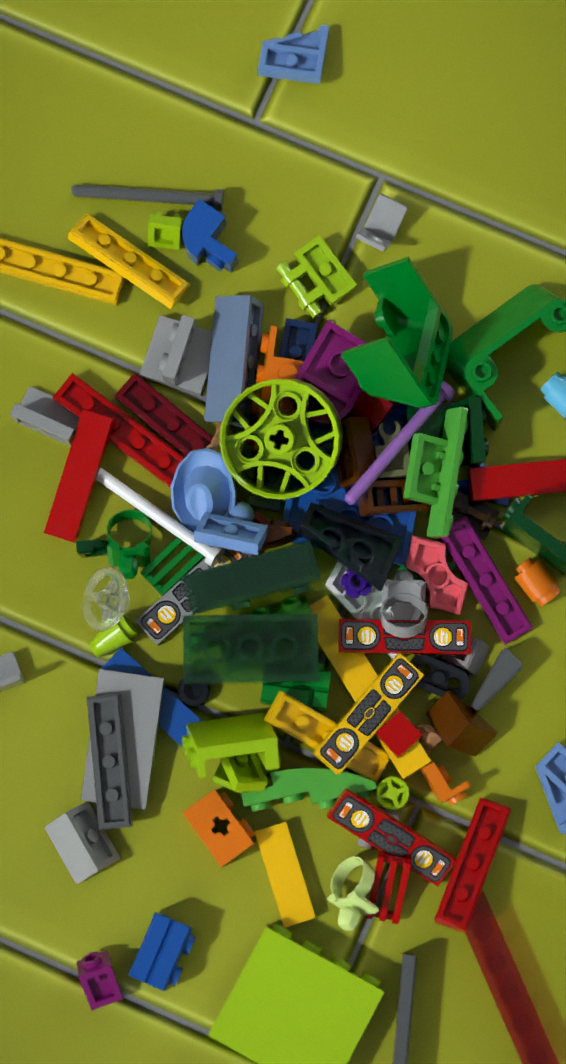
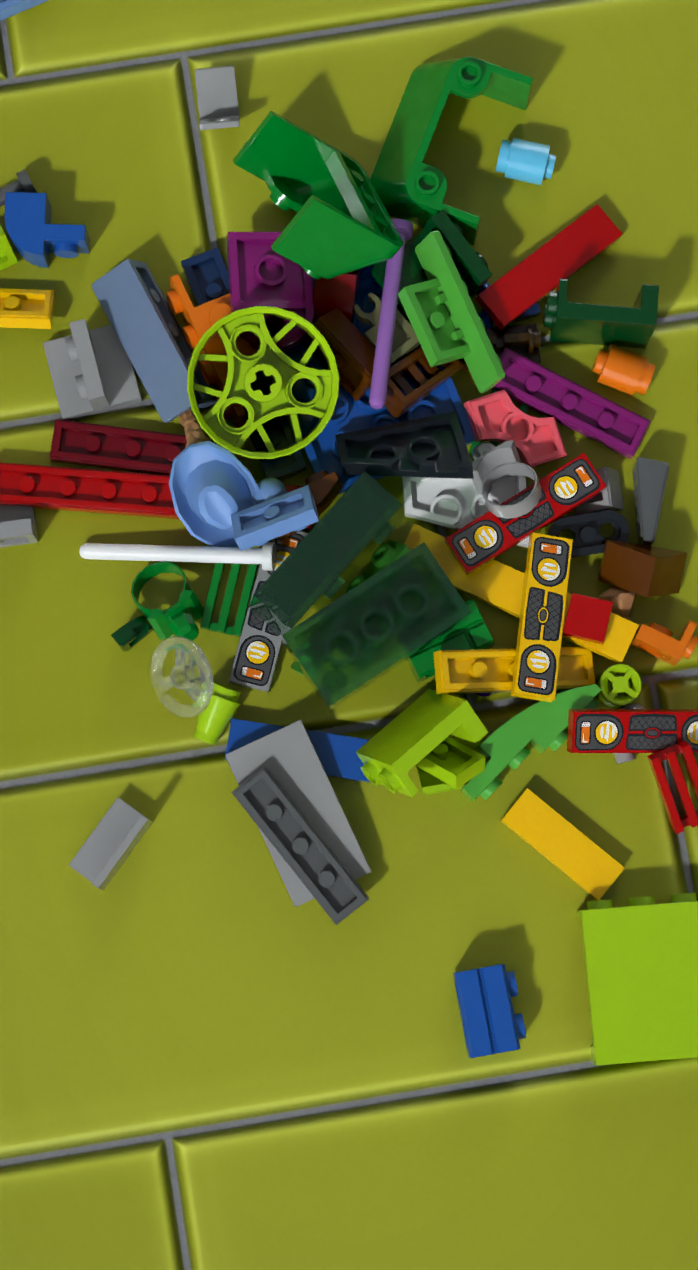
camera: 35 degrees left, 0 degrees up
red tile [44,409,115,543] -> none
light grey panel [45,801,121,884] -> none
magenta bracket [76,951,123,1011] -> none
black tile [178,673,211,707] -> none
orange brick [183,789,255,867] -> none
lime plate [276,235,357,319] -> none
yellowish green piece [327,856,379,931] -> none
dark purple plate [341,569,373,598] -> none

